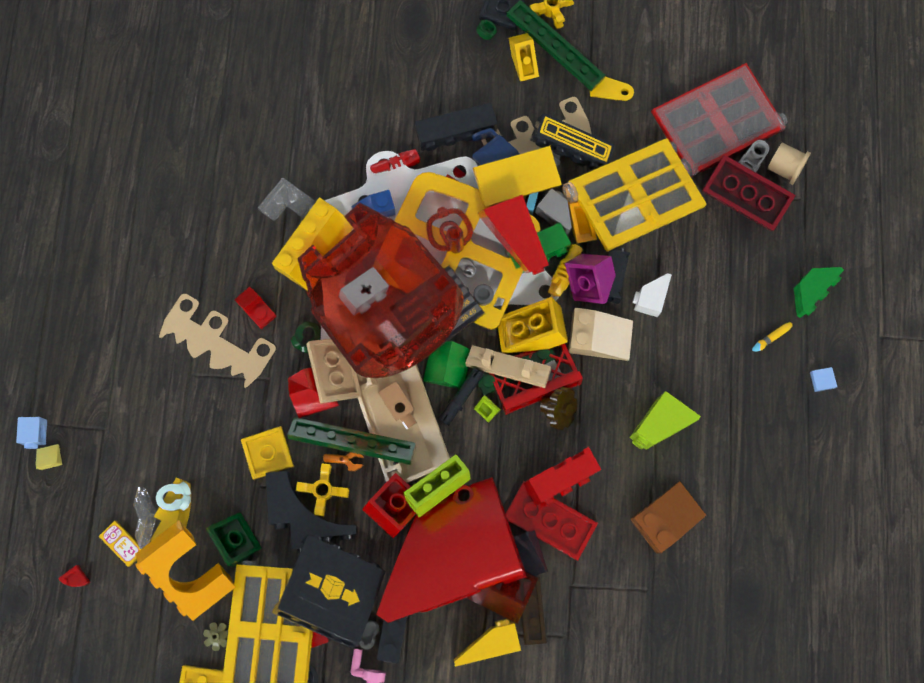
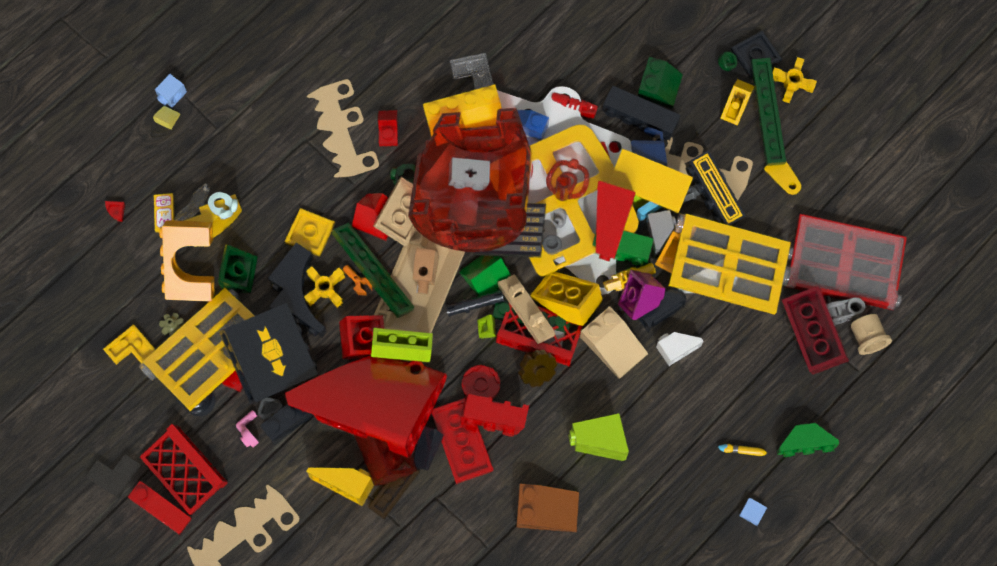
camera: 45 degrees right, 5 degrees down
none -> red tile [462,365,500,399]
none -> dark green slope [638,57,683,108]

